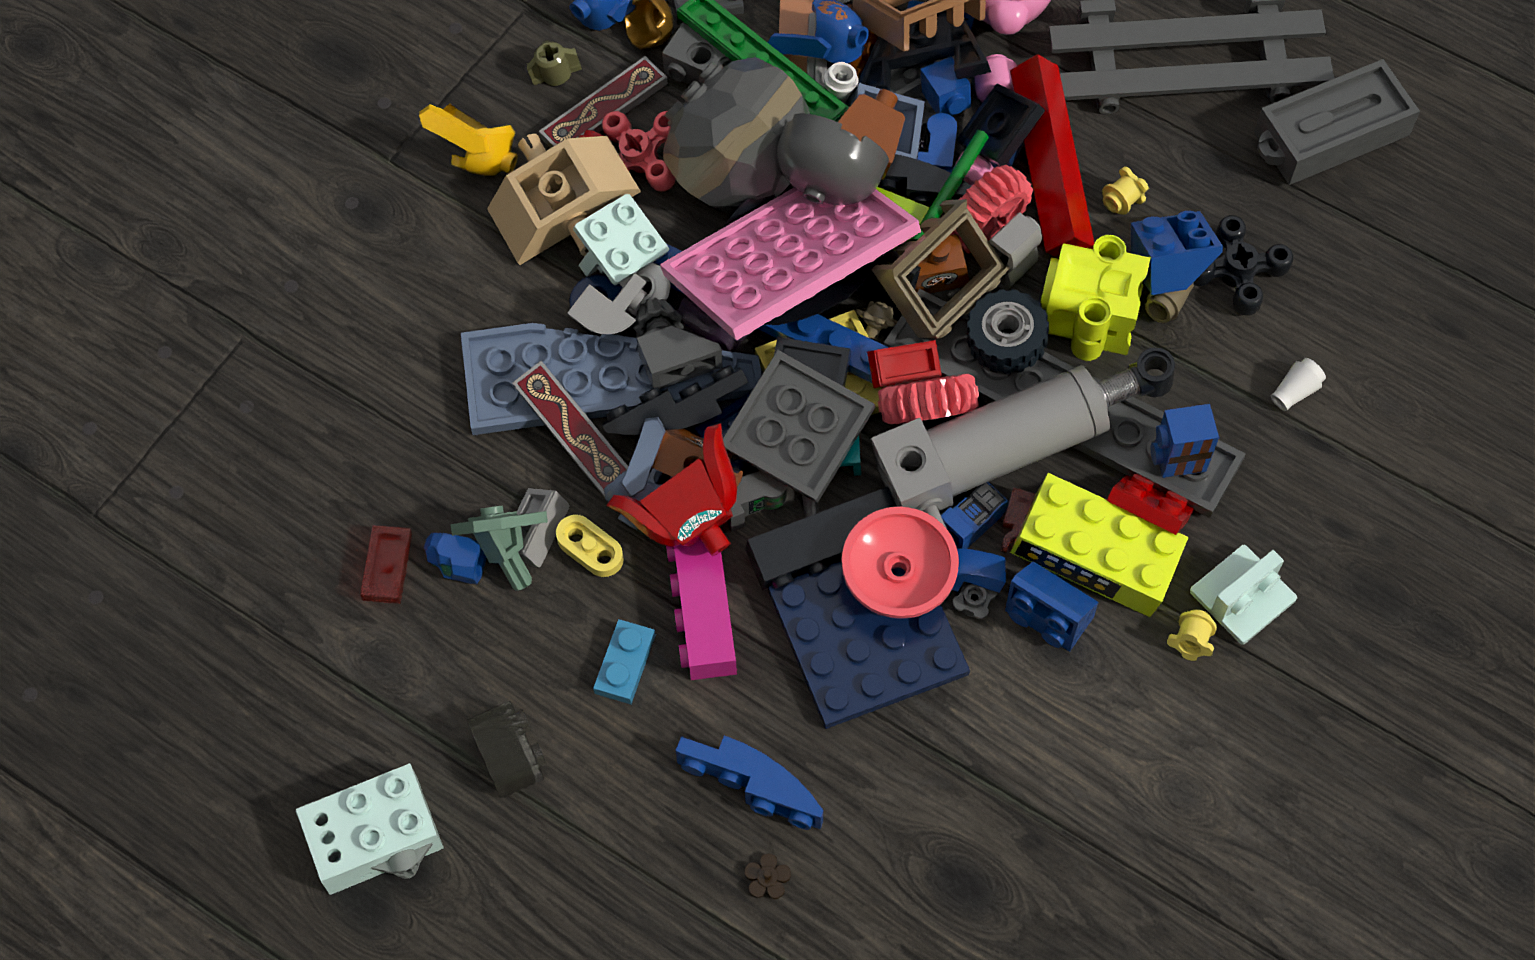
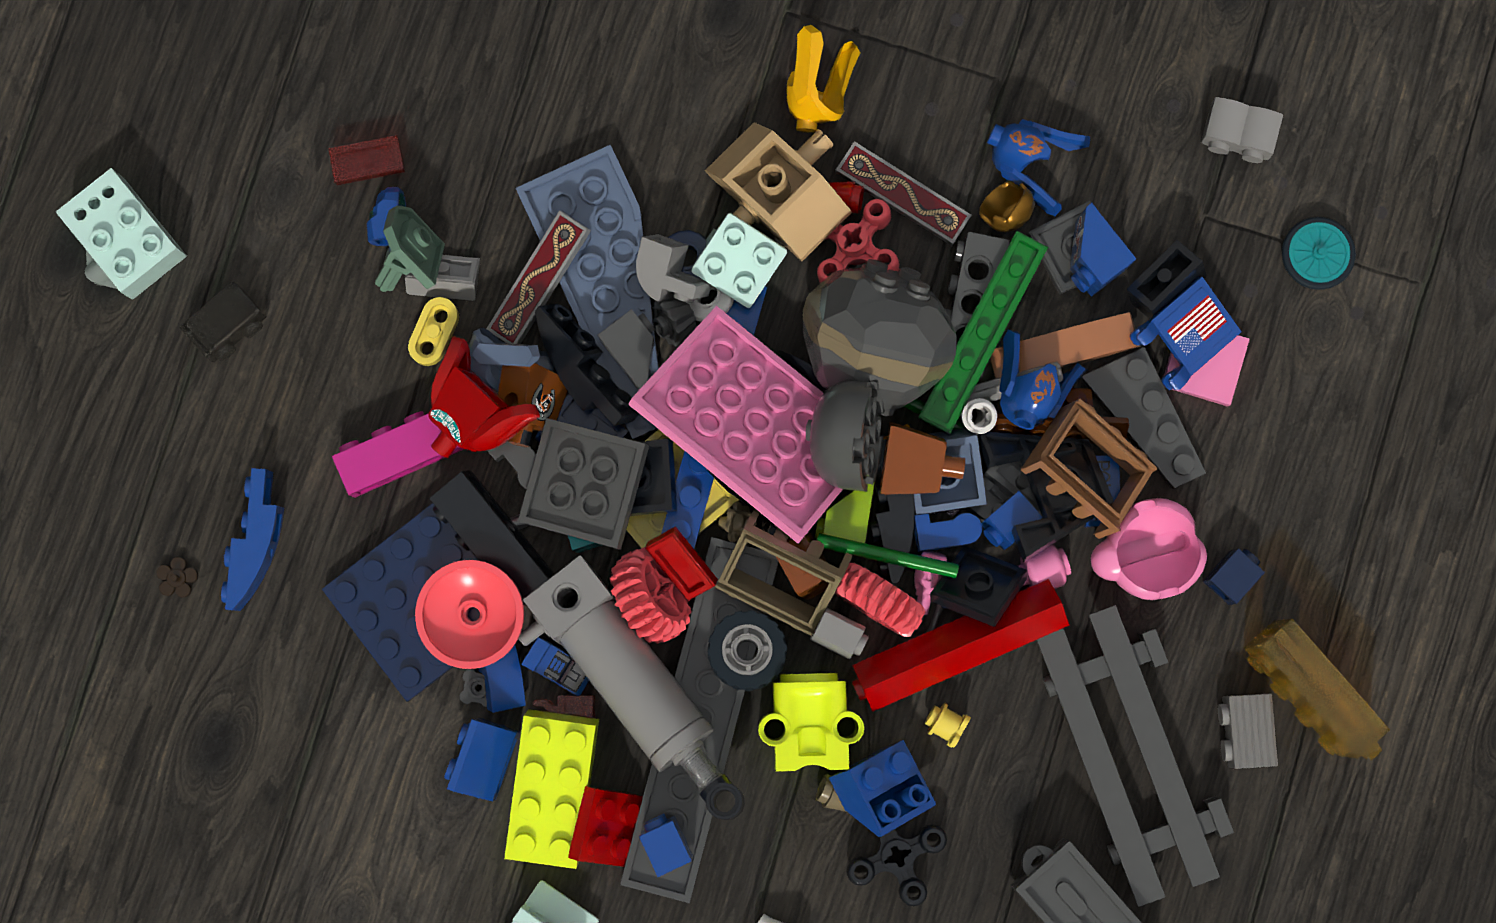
camera: 70 degrees right, 20 degrees up
olive piece [527,40,582,86] -> none
dark azure plate [593,619,656,704] -> none
light yellow brick [1167,610,1217,661] -> none

